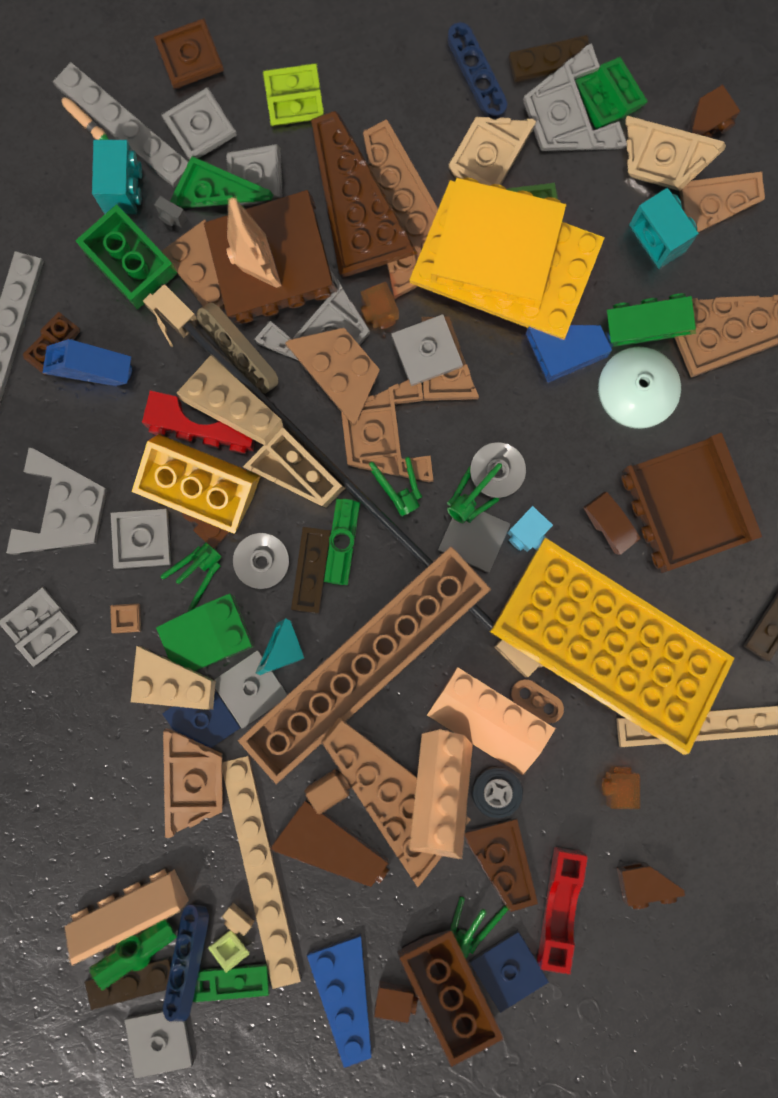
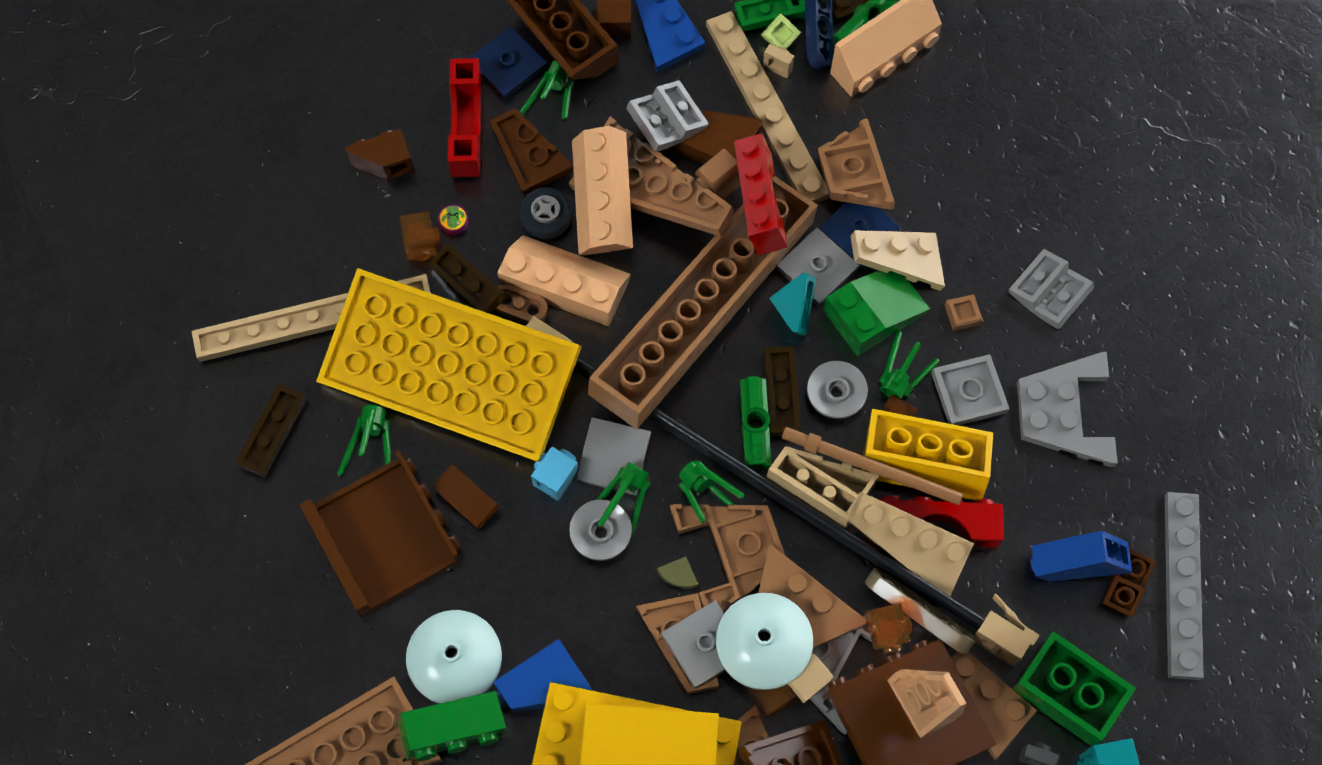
camera: 170 degrees right, 15 degrees down
none -> green plant [338,405,391,476]
none -> dark brown plate [428,243,507,314]
none -> tile [438,205,469,235]
none -> light grey slope [626,80,709,152]
none -> olive tile [657,556,699,589]
none -> light aqua dish [716,593,813,690]
none -> red arch [734,133,787,256]
none -> medium nougat bar [782,427,963,505]
none -> tan slope [788,654,834,703]
none -> clear orange brick [864,604,913,654]

